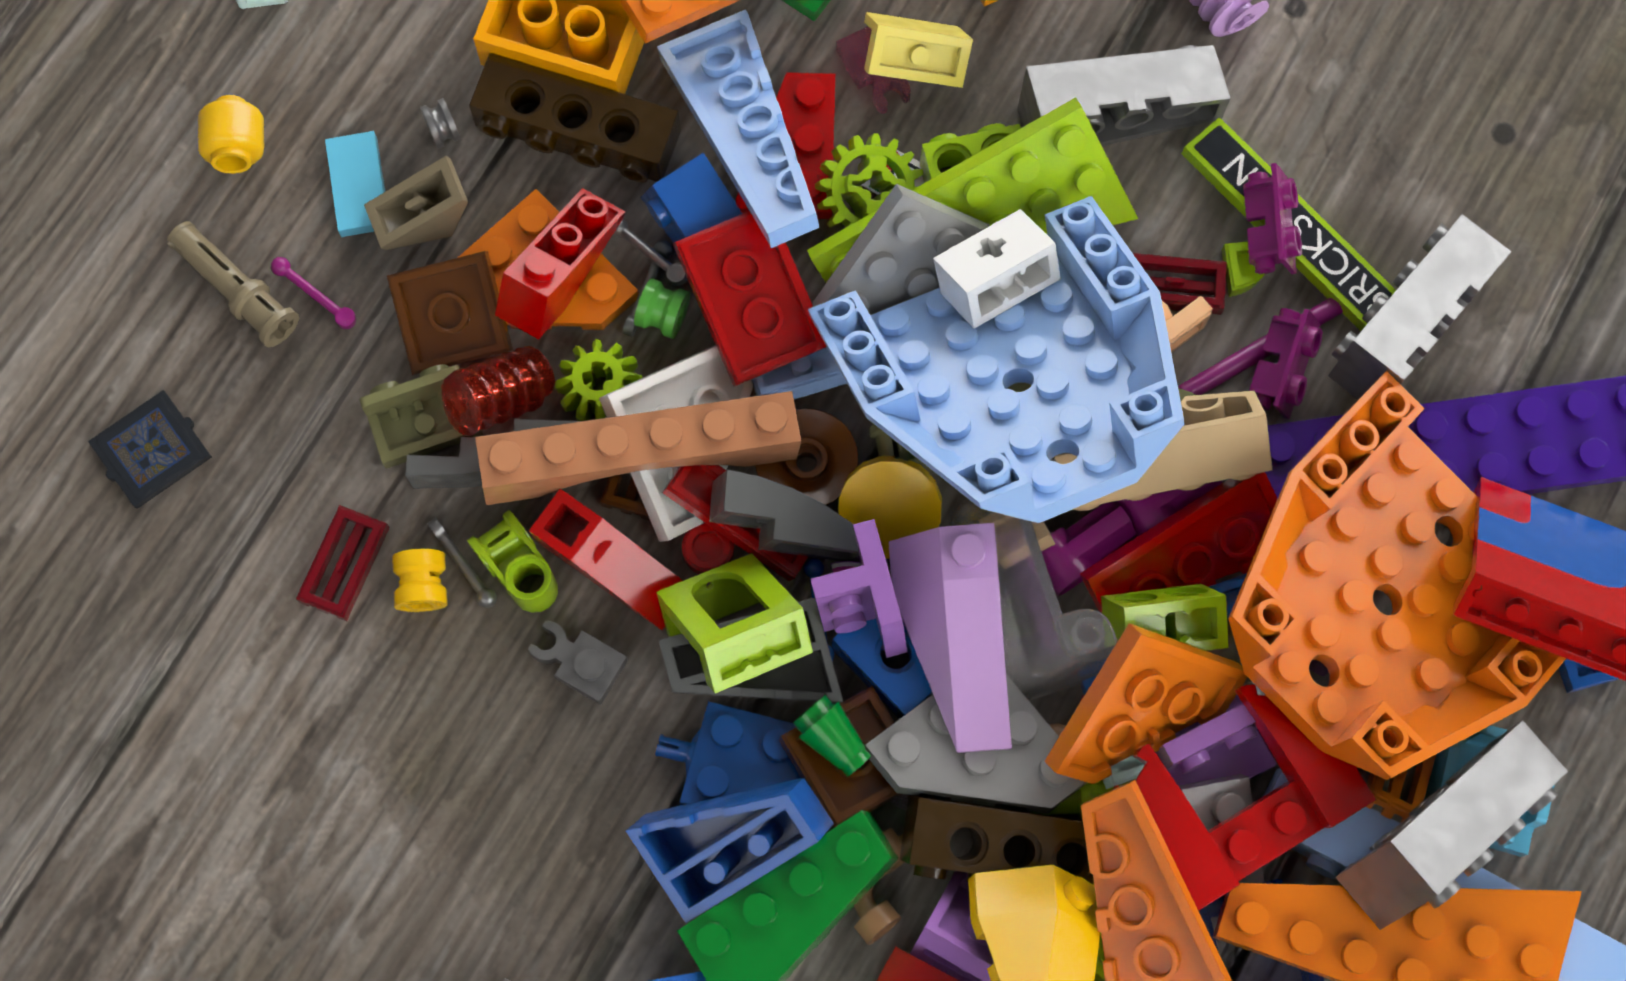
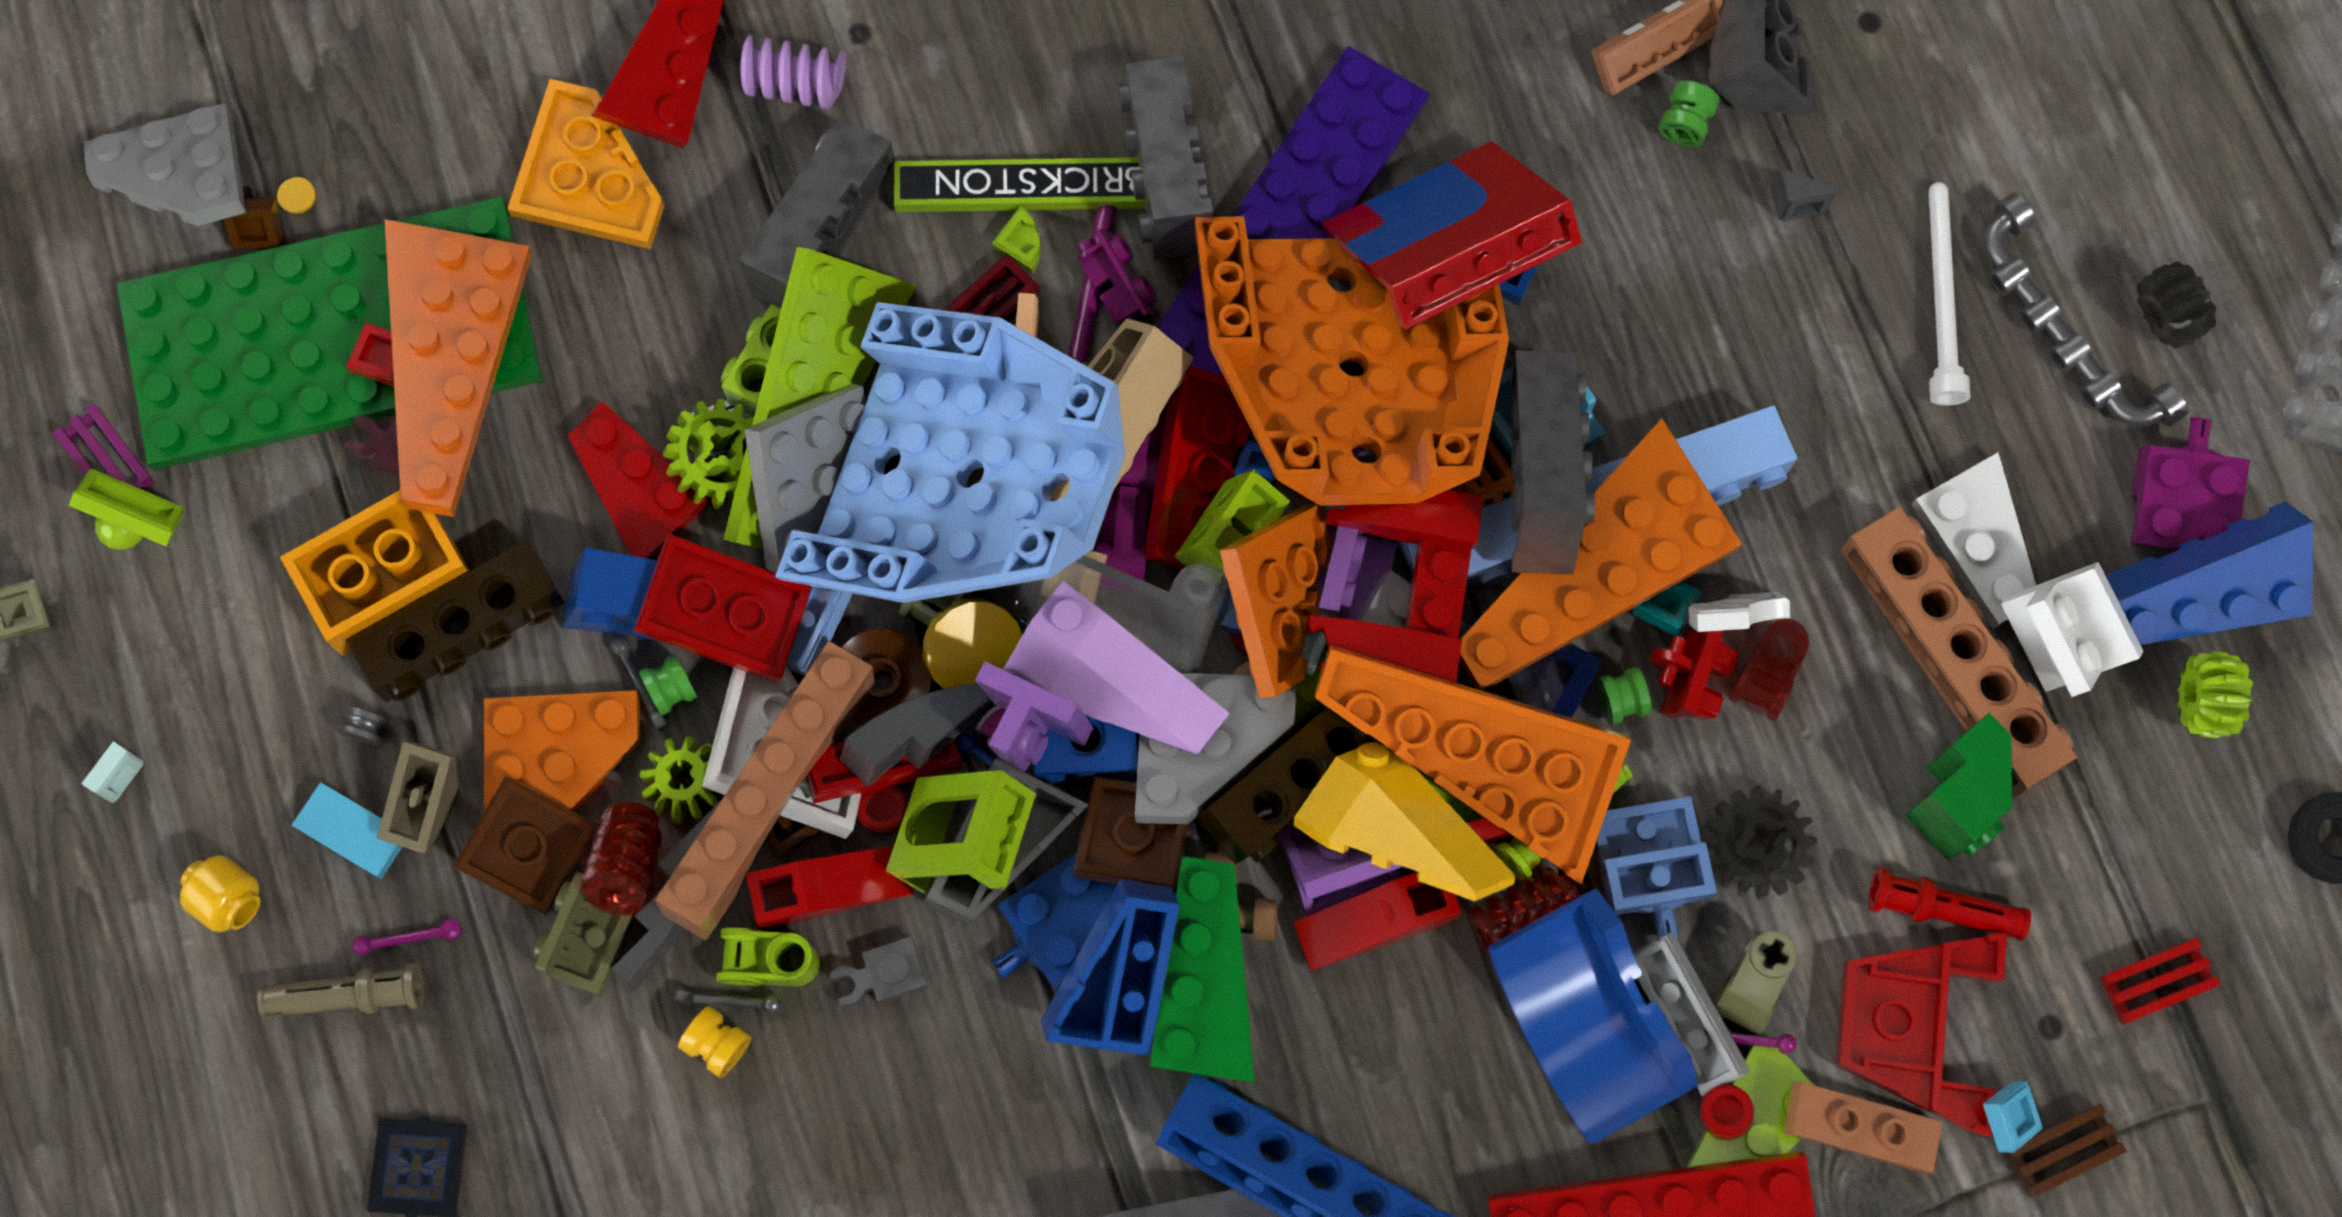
camera: 50 degrees left, 0 degrees up
dark red tile [296,505,390,622] -> none
red slope [495,188,626,340] -> none
flat silver hinge [613,219,688,286] -> none
light blue wing [657,10,819,248] -> none
green cone [793,695,872,777] -> none
clear pink plate [836,26,911,114] -> none
light yellow panel [864,12,973,88] -> none
white brick [933,209,1061,329] -> none
magenta hinge [1243,163,1302,274] -> none

